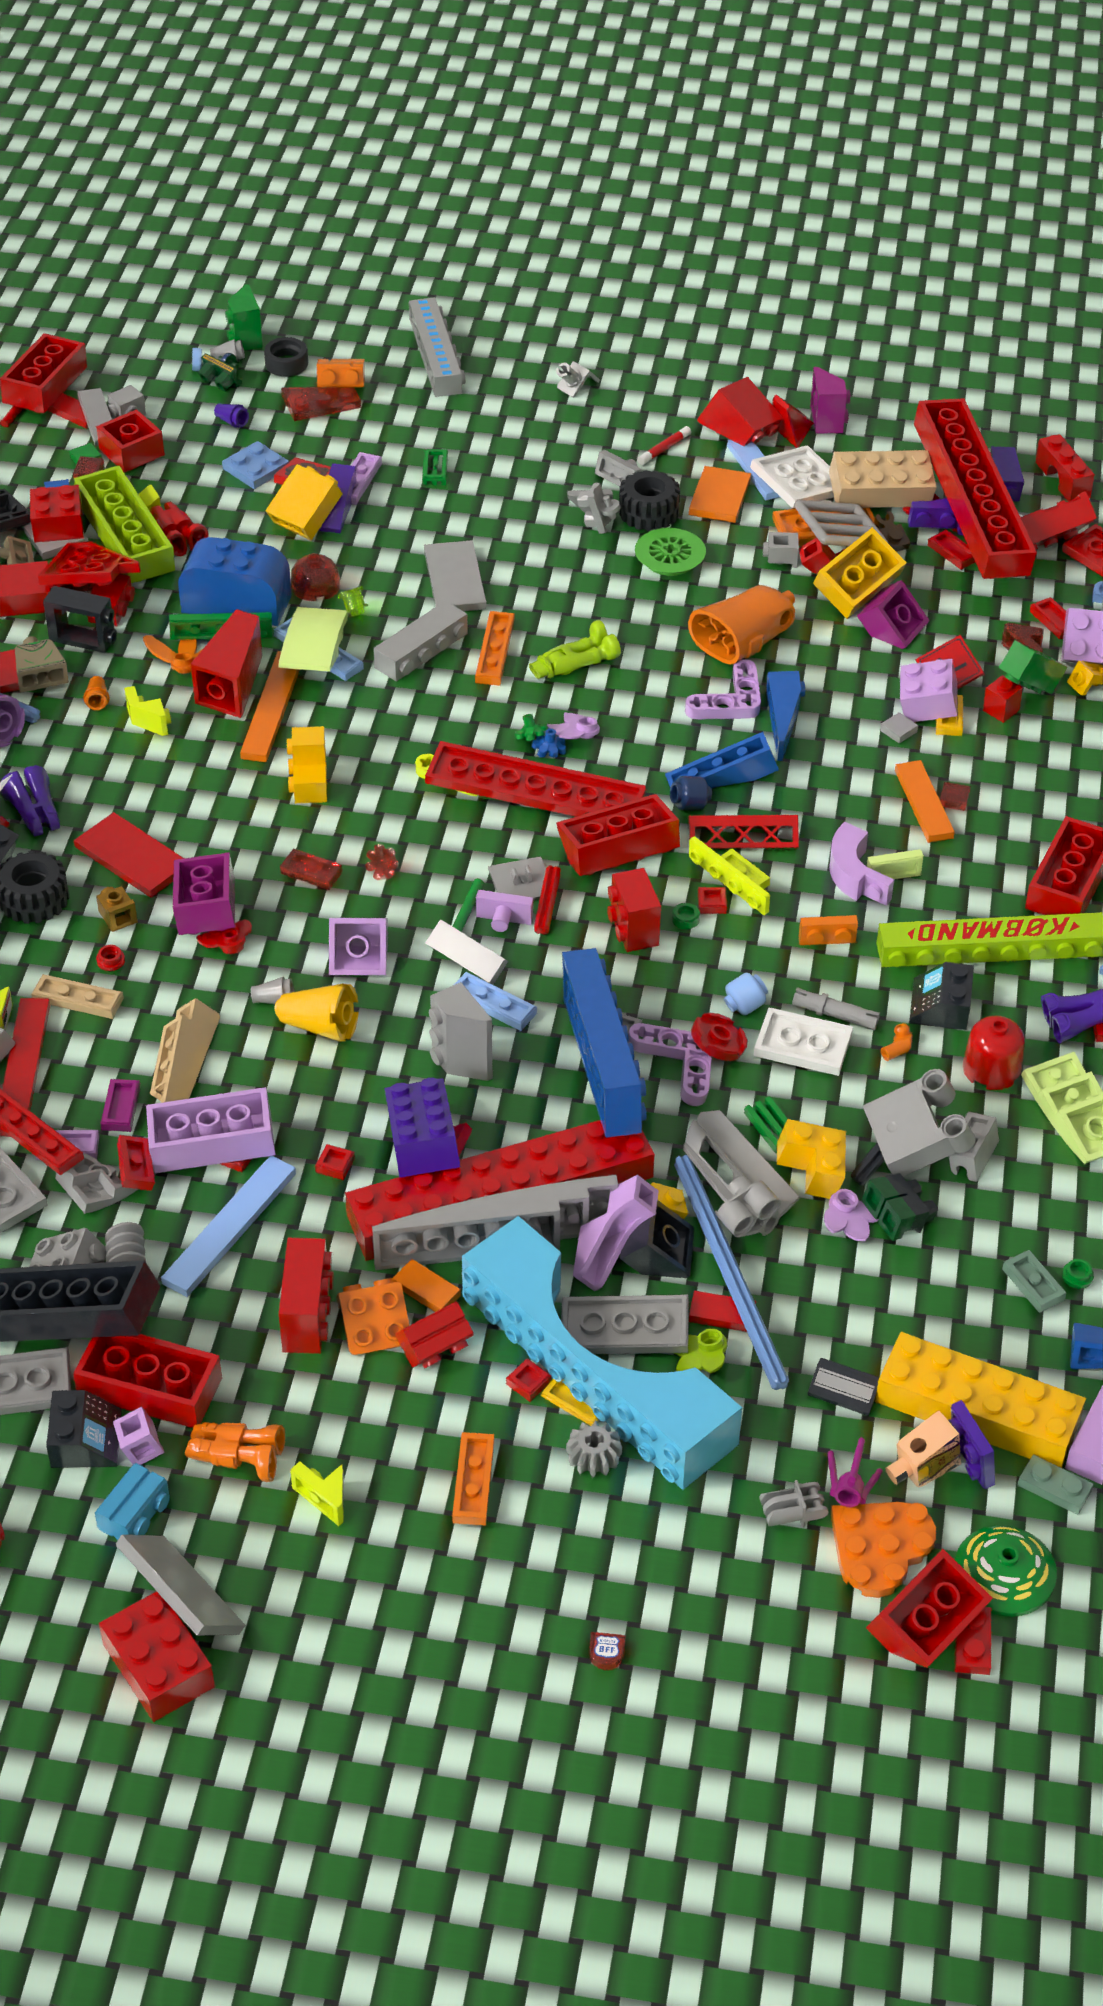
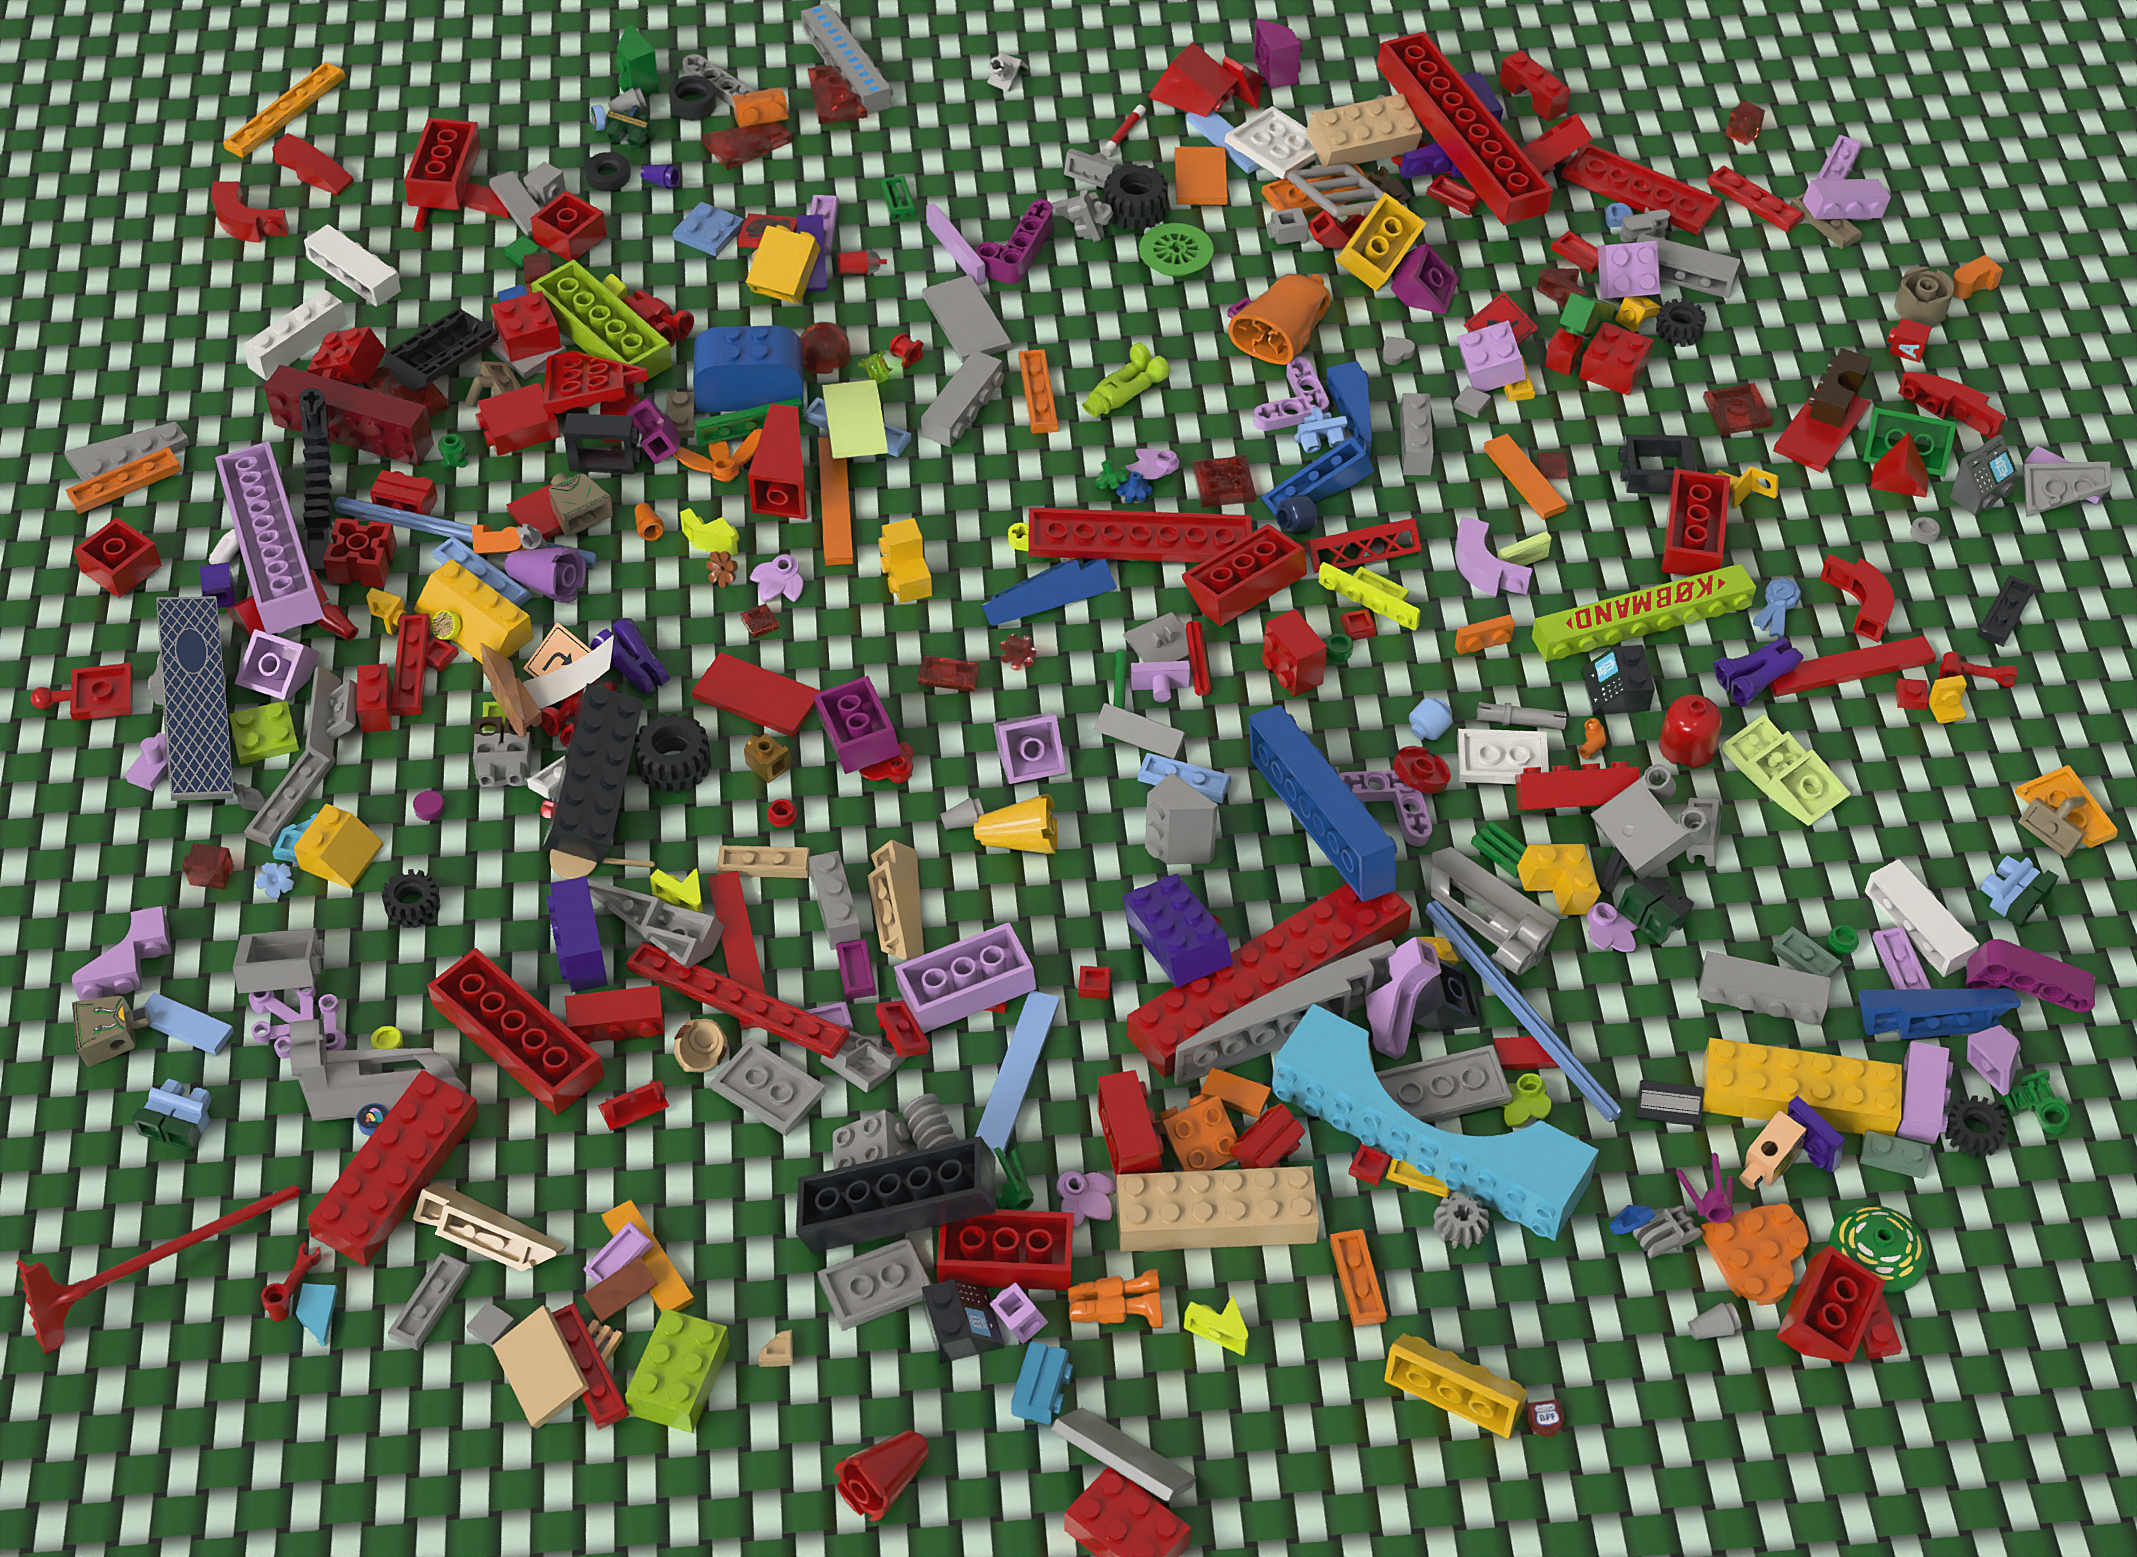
camera: 15 degrees left, 5 degrees up
none -> black tyre [584,152,631,191]
none -> magenta brick [626,396,680,464]
none -> dark tan plate [667,391,695,438]
none -> light grey beam [682,54,755,107]
none -> dark orange plant [706,551,738,588]
none -> clear red tile [740,603,779,639]
none -> lavender plate [750,554,803,602]
none -> clear red wing [807,65,868,124]
none -> light grey brick [809,851,860,950]
none -> red piece [837,249,887,275]
none -> red brick [890,333,923,369]
none -> lavender tile [926,203,985,286]
none -> magenta beam [976,200,1053,284]
none -> blue wedge [982,559,1116,626]
none -> green plant [994,1147,1034,1211]
none -> lavender plate [1056,1171,1116,1228]
none -> tan brick [1116,1166,1319,1252]
none -> clear red tile [1192,456,1256,508]
none -> light blue hips [1294,407,1347,453]
none -> light grey tile [1382,336,1415,365]
none -> yellow slope [1384,1333,1528,1439]
none -> light grey brick [1400,393,1433,475]
none -> red brick [1515,761,1639,810]
none -> red brick [1579,322,1653,396]
none -> blue tile [1609,1205,1655,1234]
none -> black window [1618,434,1696,494]
none -> light grey cone [1688,1302,1741,1341]
none -> light grey brick [1697,951,1831,1025]

